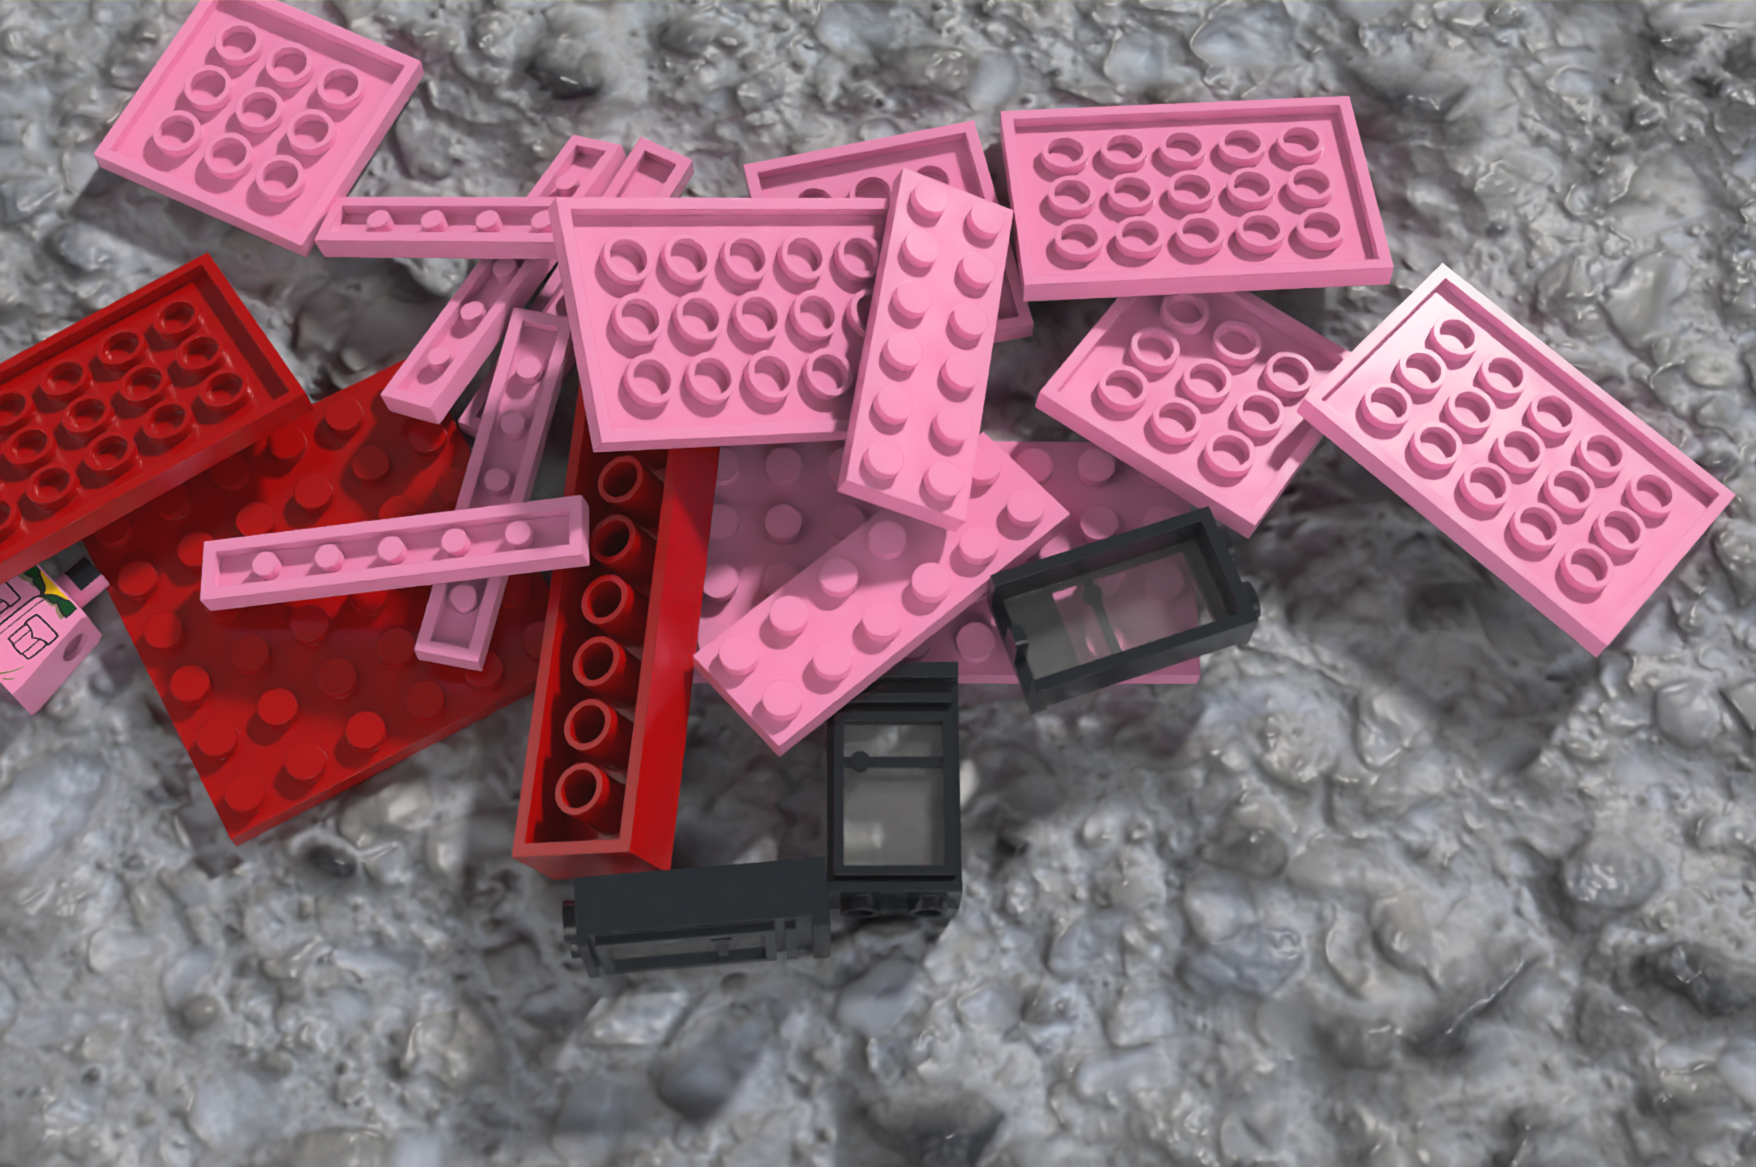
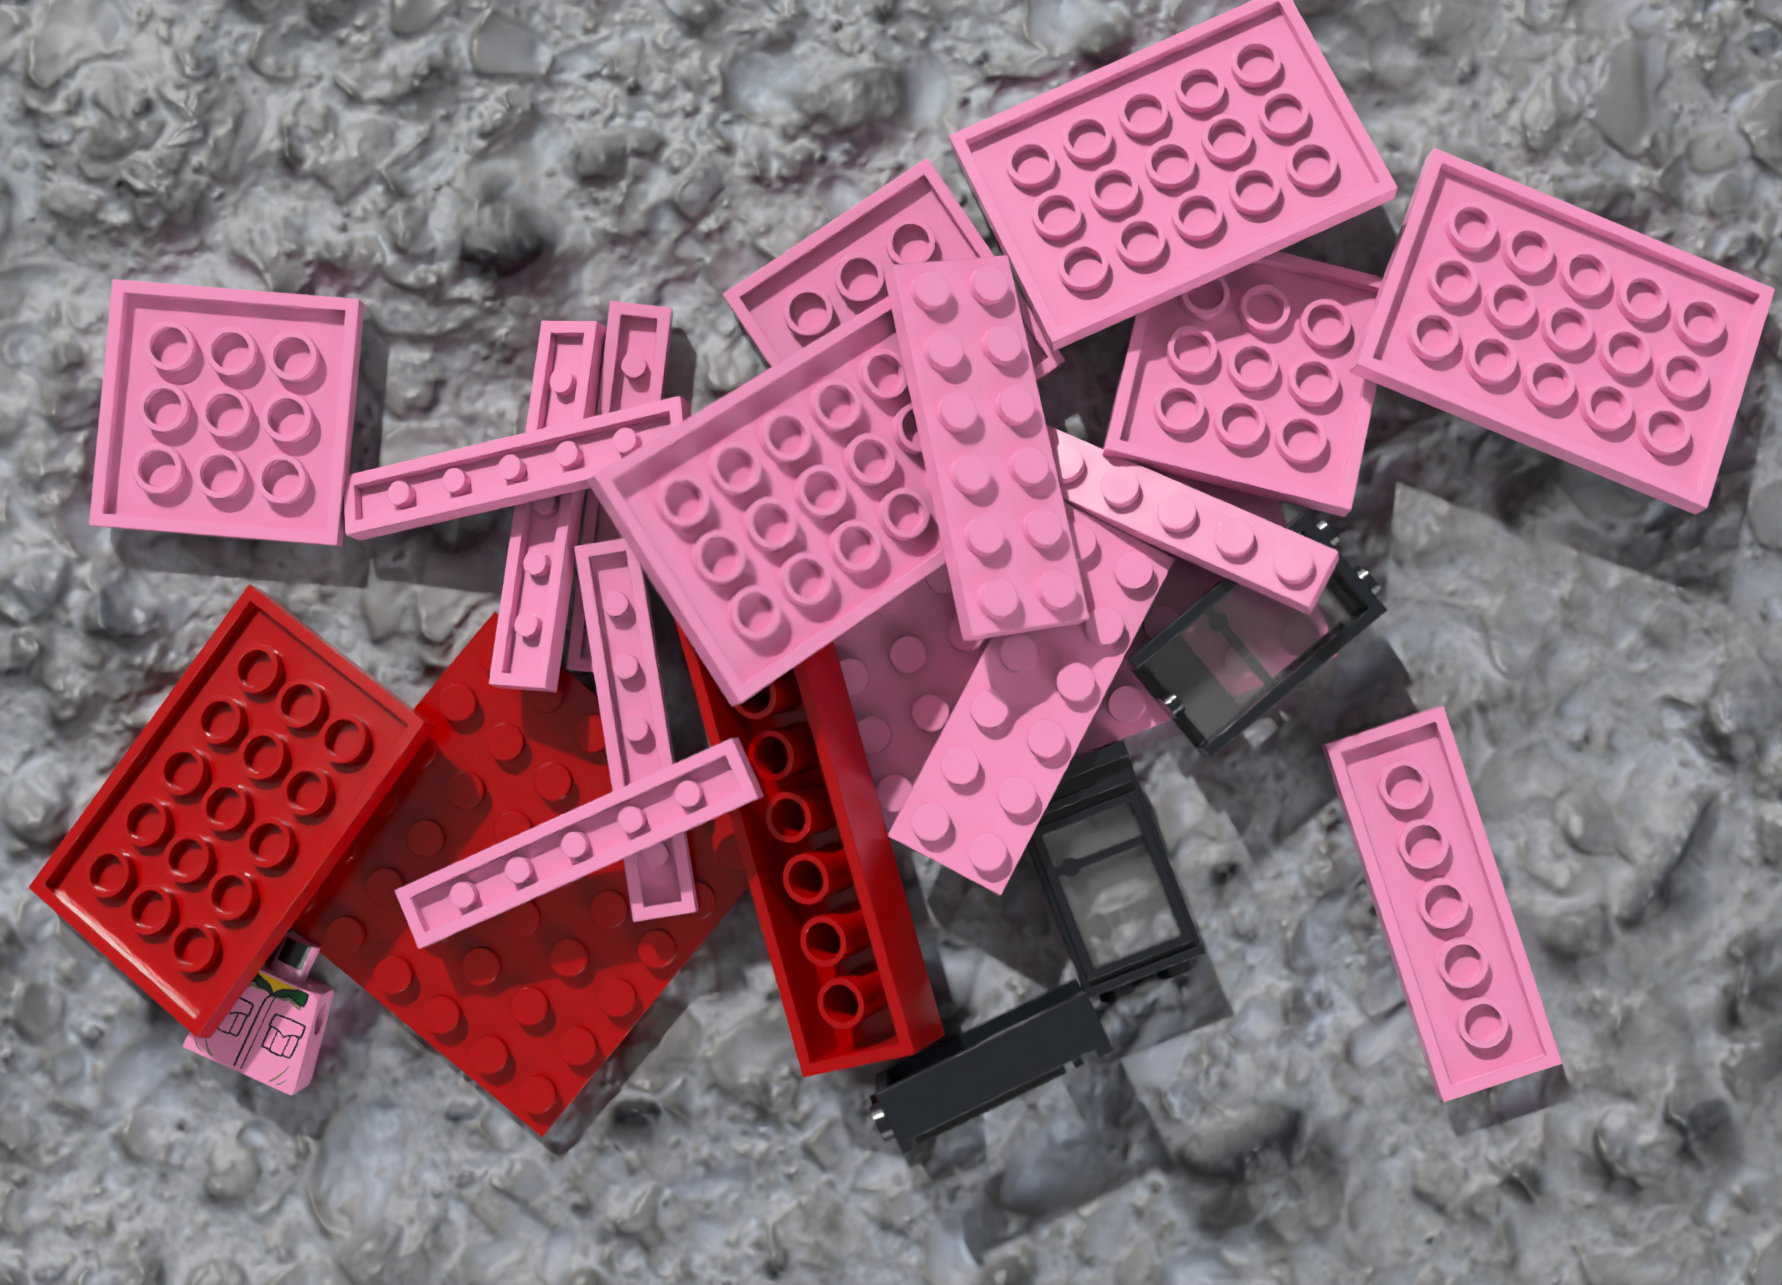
camera: 20 degrees left, 20 degrees up
none -> bright pink plate [1046,425,1339,615]
none -> bright pink plate [1321,706,1562,1102]

